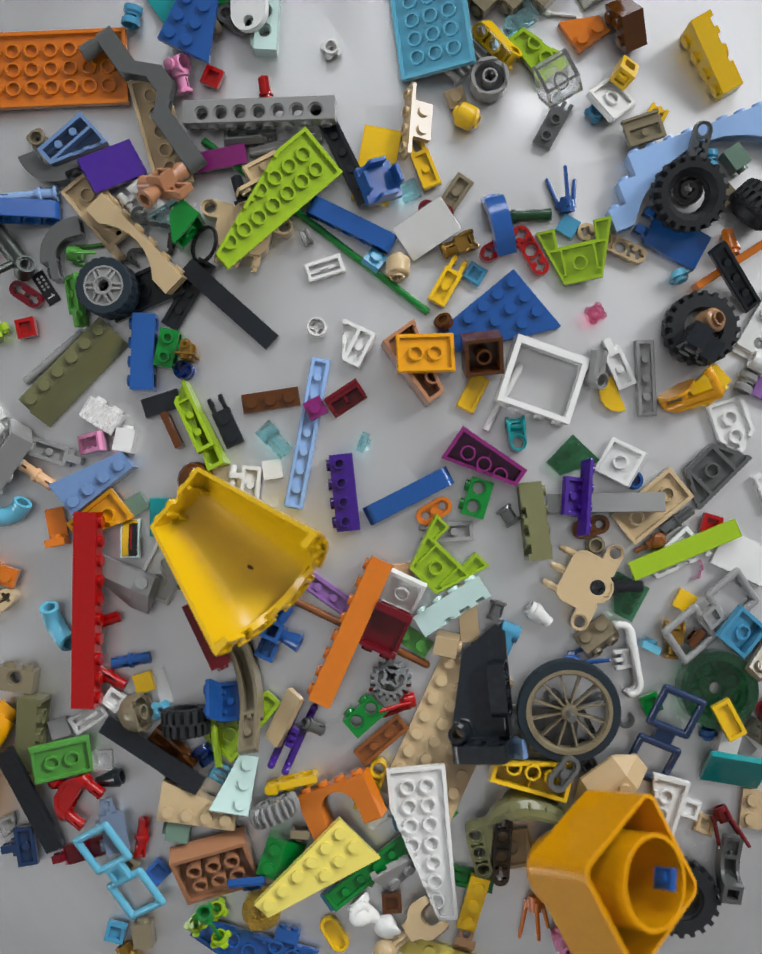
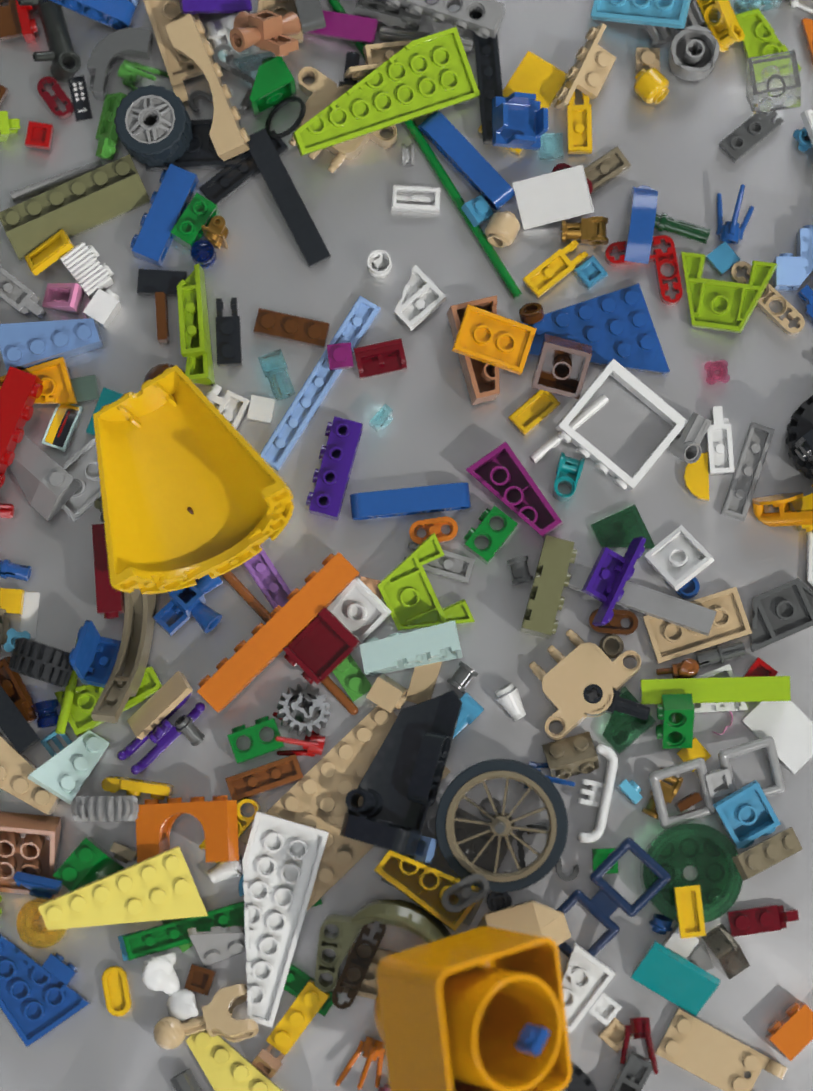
camera: 25 degrees right, 5 degrees down
none -> yellow tile [24,229,74,276]
none -> green brick [656,694,695,749]

